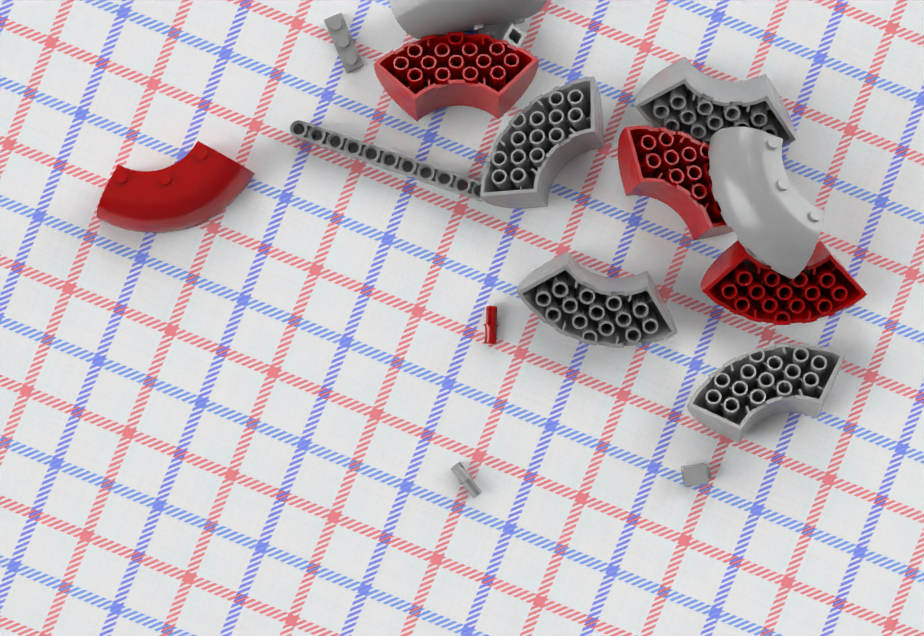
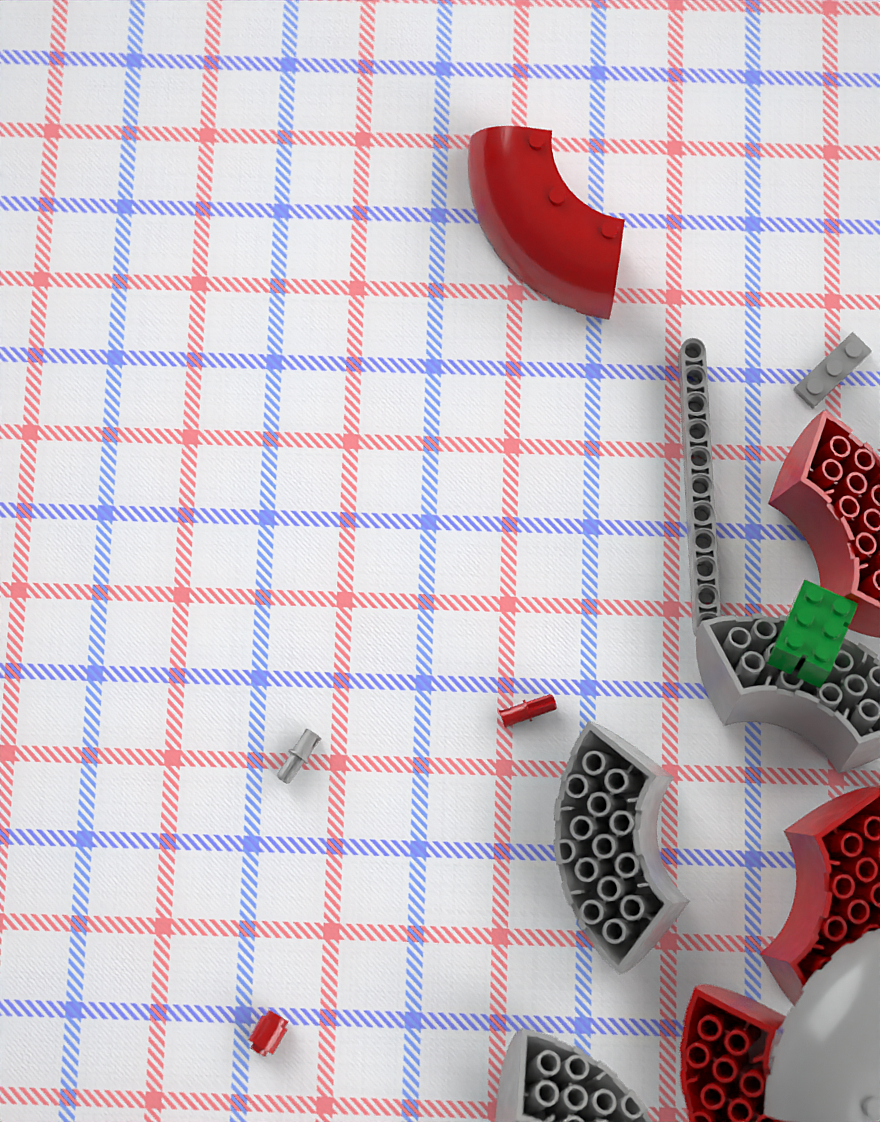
camera: 70 degrees right, 10 degrees down
light grey brick [681,463,711,487] -> none
none -> red brick [248,1010,289,1057]
none -> green piece [766,579,858,688]

